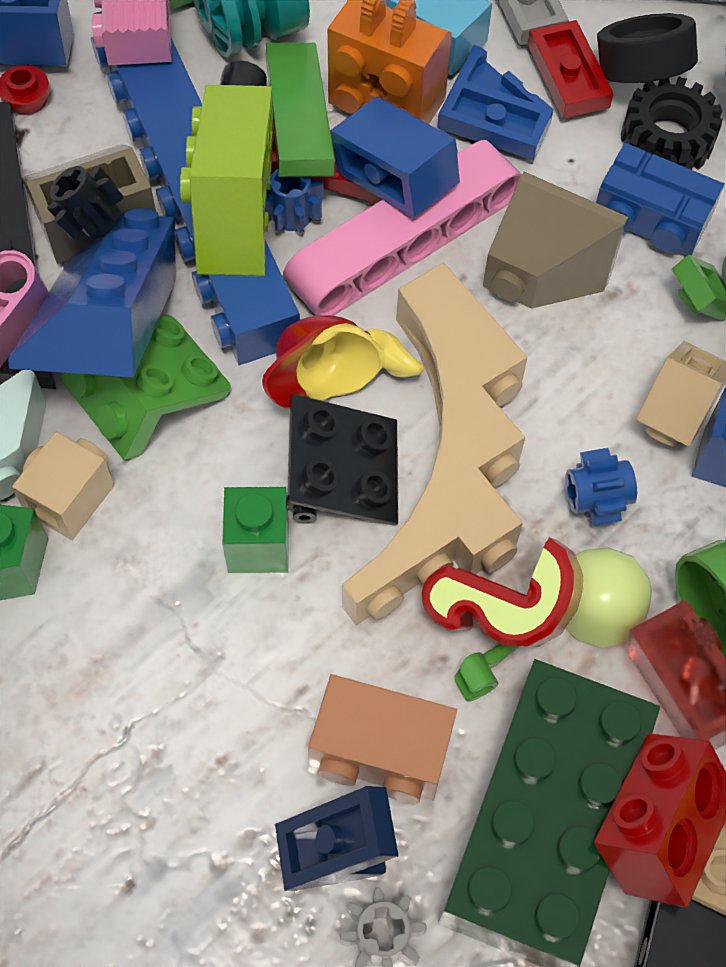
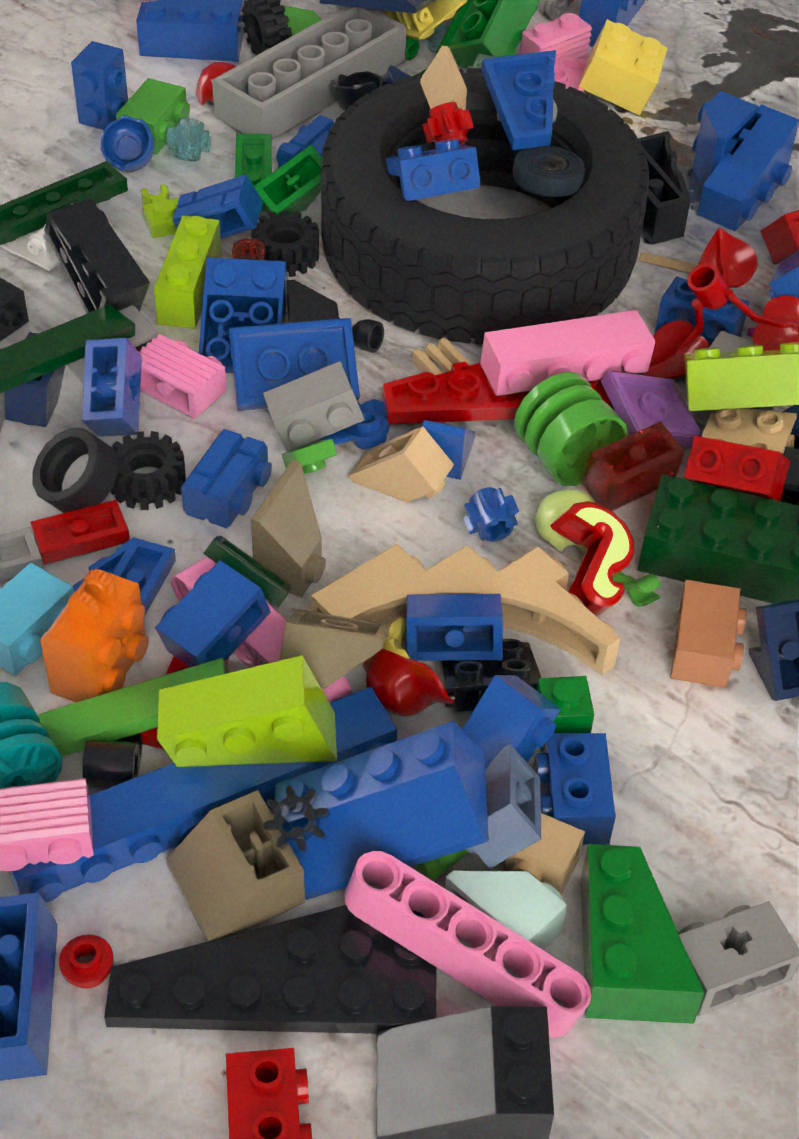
camera: 95 degrees left, 15 degrees down
none -> dark green tile [203,535,291,608]
none -> dark tan slope [280,609,391,688]
none -> blue brick [407,594,503,661]
none -> blue brick [462,675,561,770]
none -> sand blue slope [466,744,541,868]
none -> blue brick [535,733,616,845]

